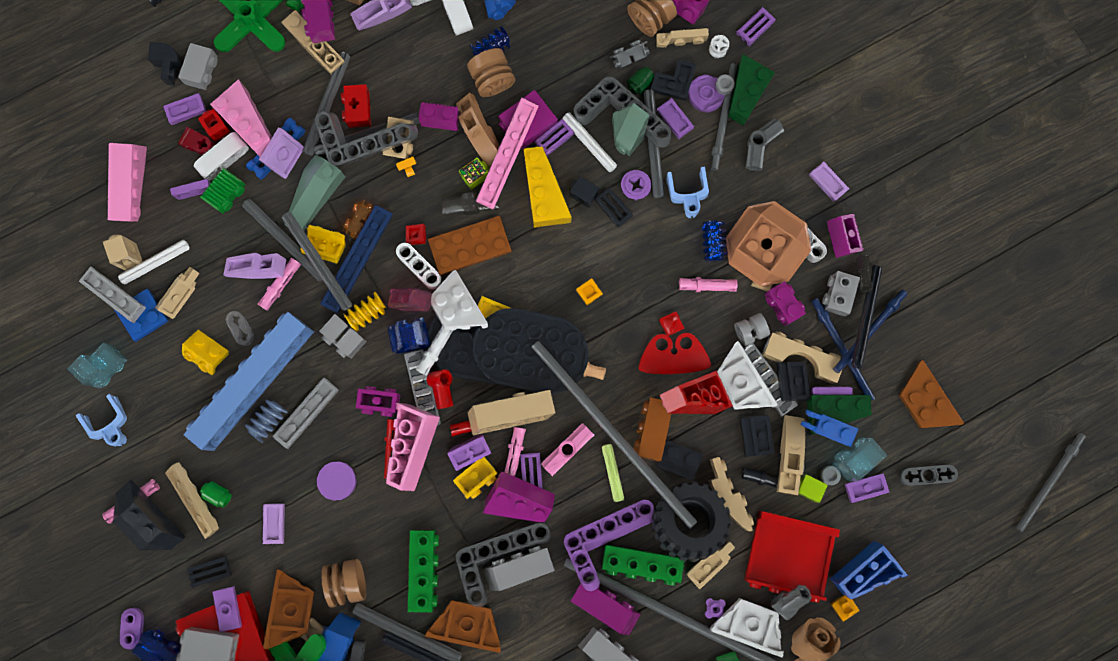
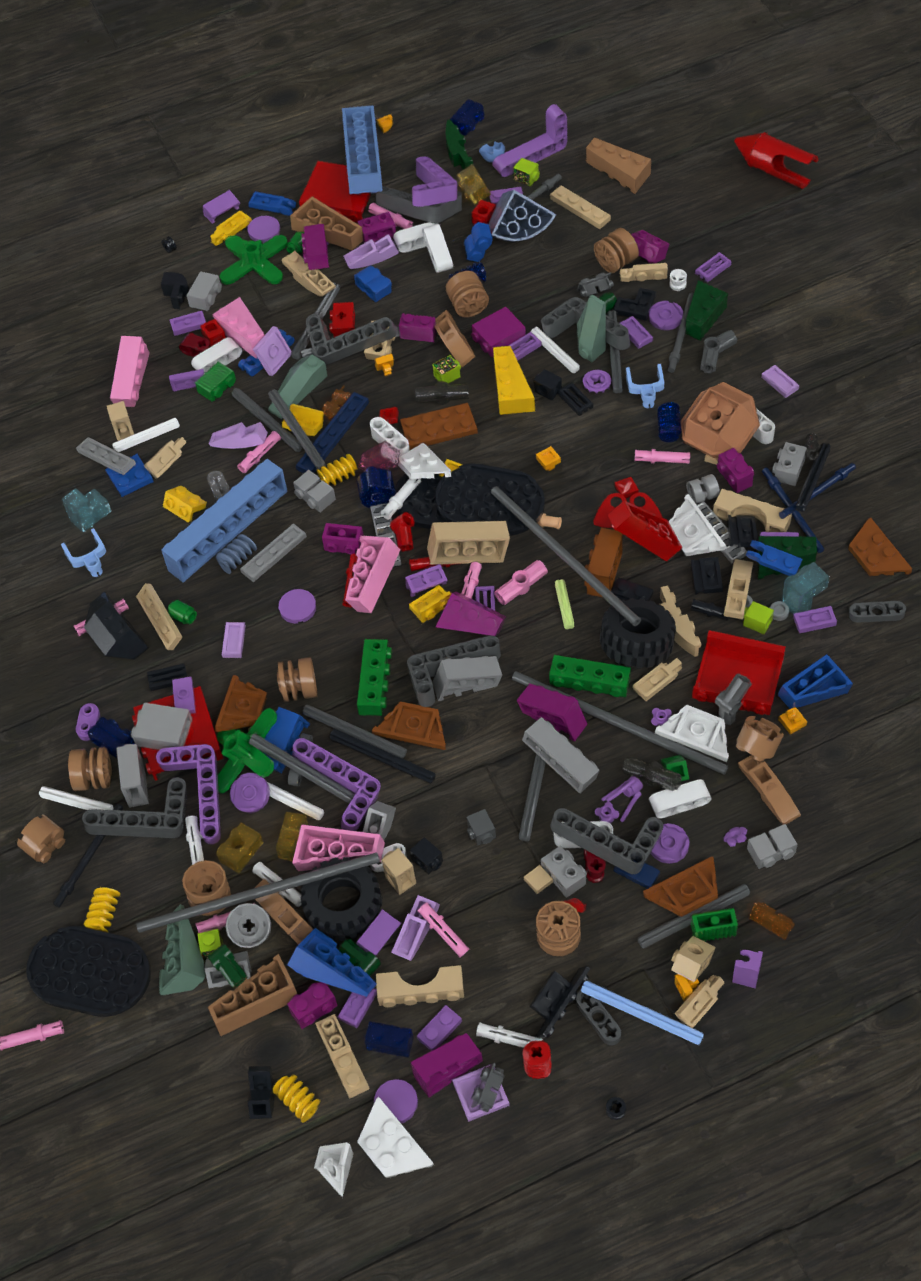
camera: 10 degrees right, 25 degrees down
bright pink tile [476,98,539,209] -> none
medium lavender beam [564,500,654,591] -> none
light grey tile [715,75,735,95] -> none
magenta brick [827,214,864,258] -> none
none -> blue brick [354,265,392,302]

